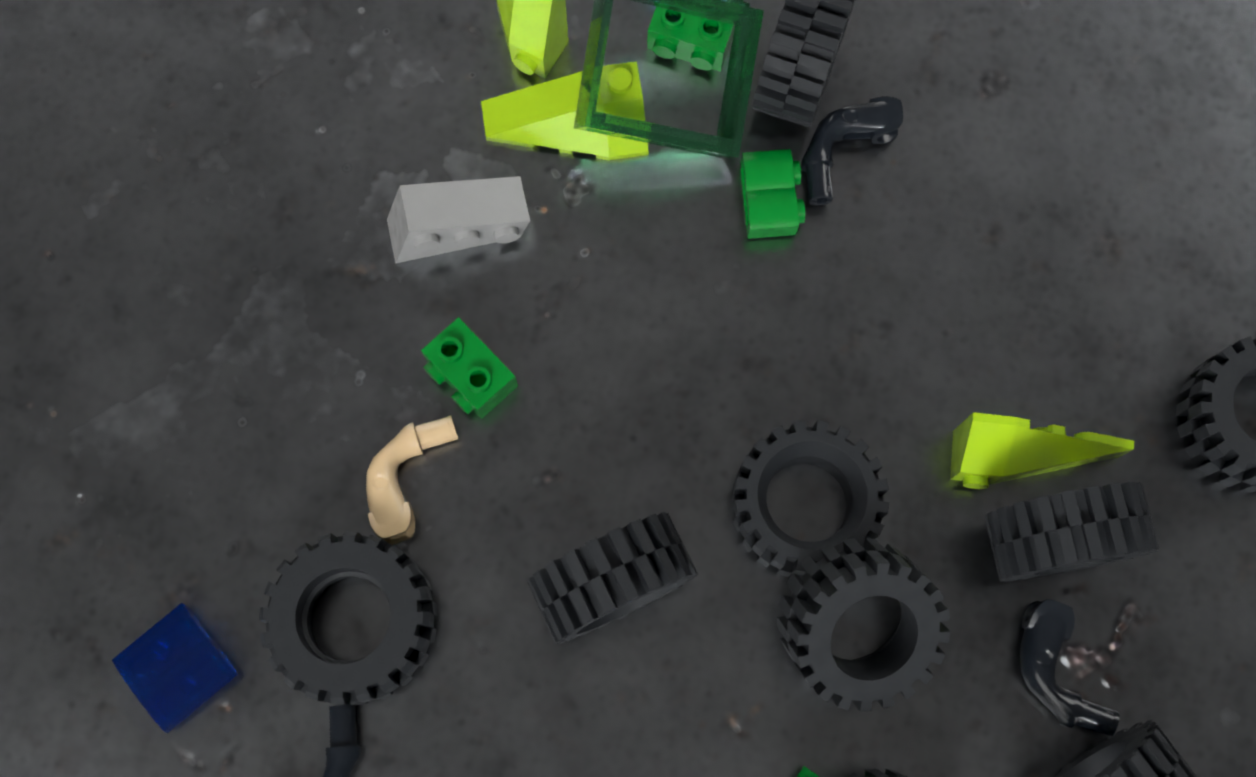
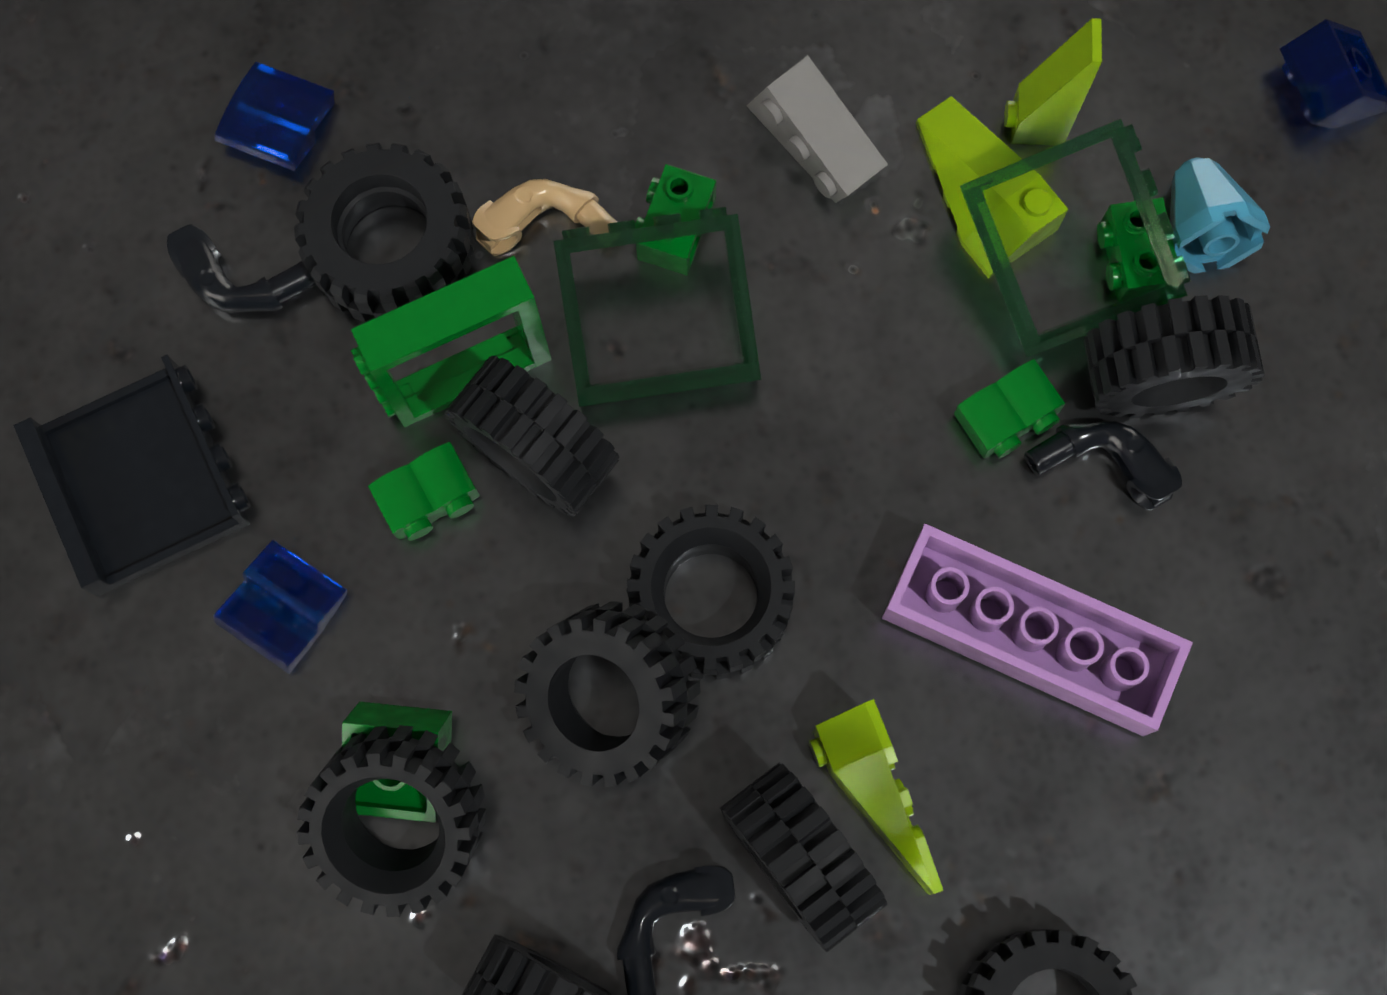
camera: 65 degrees right, 0 degrees up
none -> green window [351,256,552,428]
none -> green brick [368,442,480,541]
none -> clear green window [553,207,761,407]
none -> lavender brick [881,524,1193,737]

